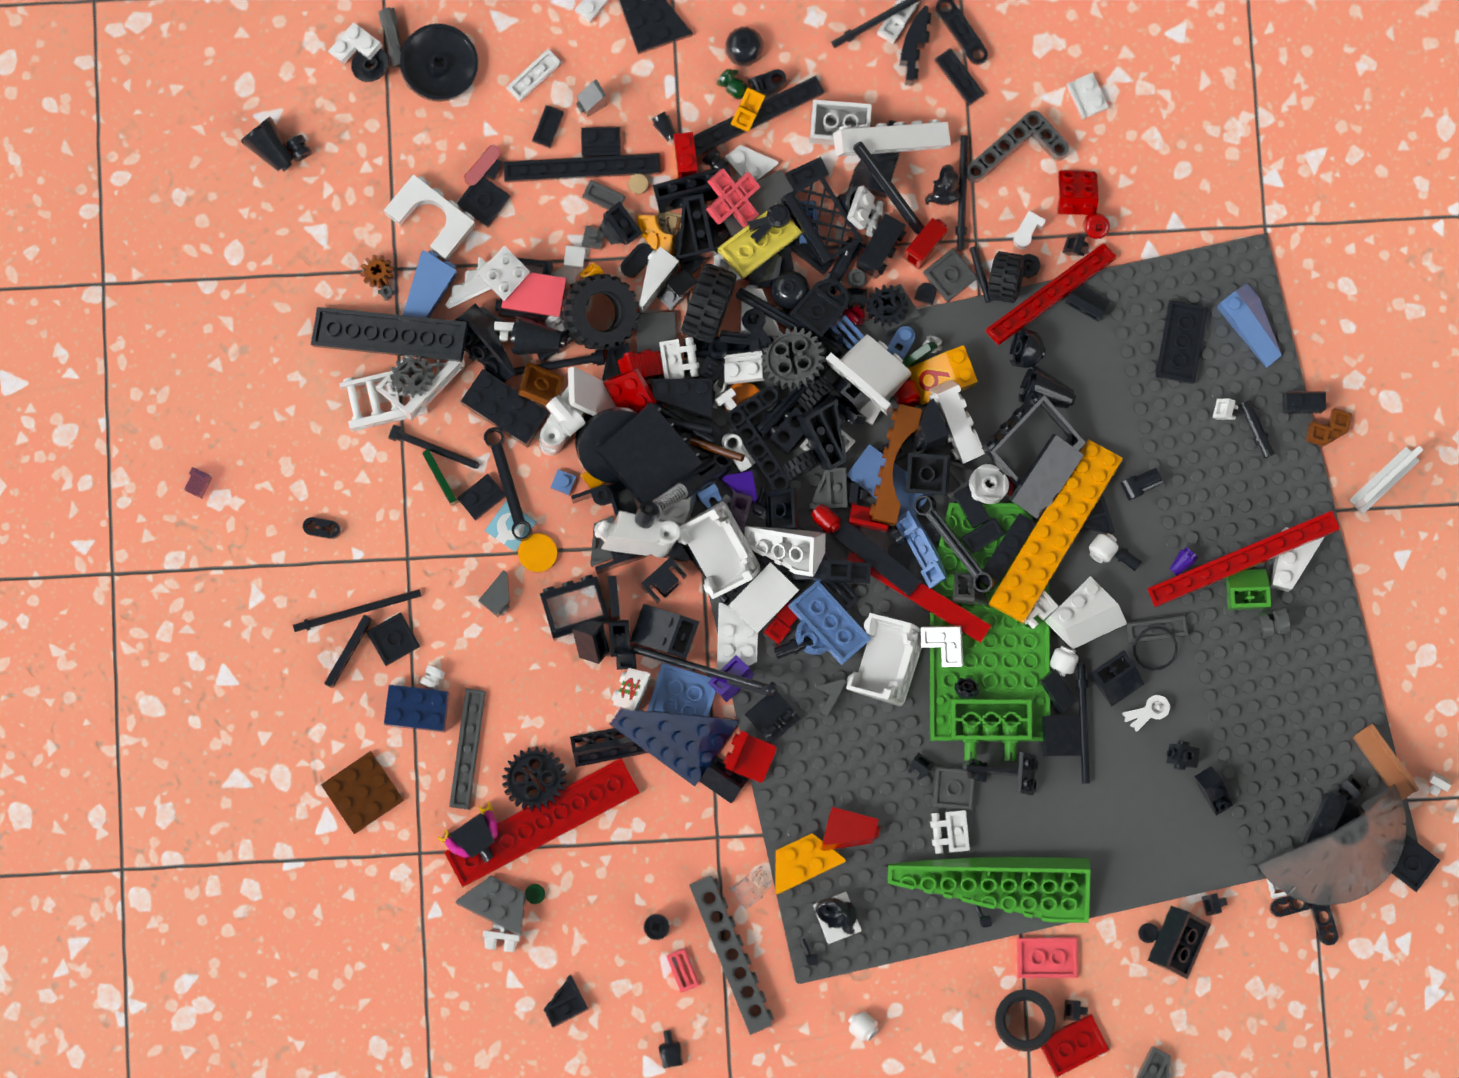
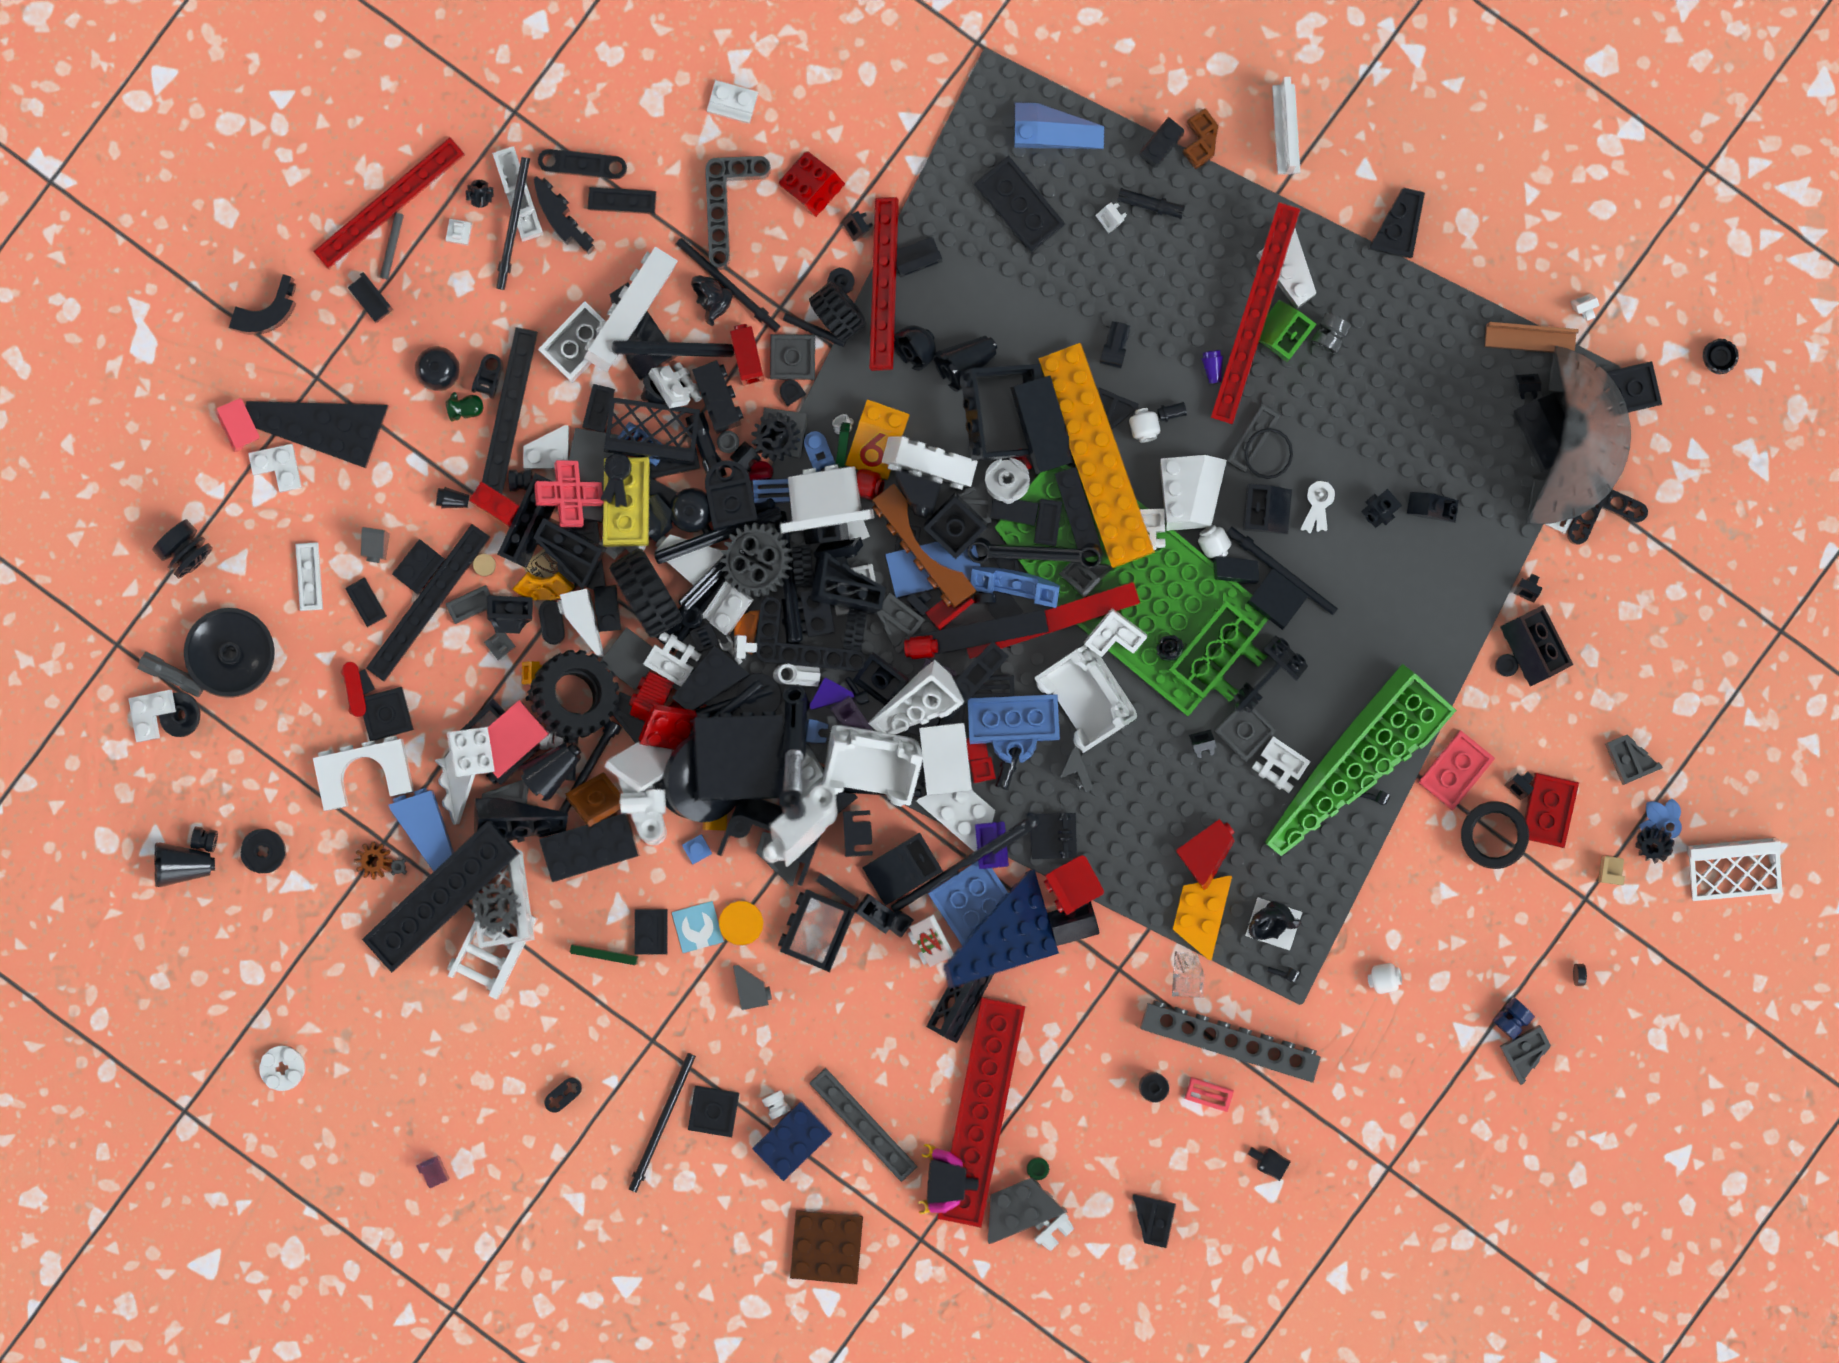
camera: 45 degrees left, 5 degrees up
black tile [324,615,372,689] -> none
black piece [388,424,479,469] -> none
black piece [484,427,532,541] -> none
white tile [494,322,514,342] -> none
black gear [502,747,567,812] -> none
white tile [564,245,586,268] -> none
black brick [572,621,609,664] -> none
reddish brown bar [690,437,745,462] -> none
light orange slope [731,87,765,132] -> none
black piece [741,308,772,353] -> none
white leg [1013,211,1046,250] -> none
red head [1083,212,1110,239] -> none
none -> black plate [241,829,287,874]
none -> white plate [259,1046,306,1091]
none -> black wing [1368,188,1425,259]

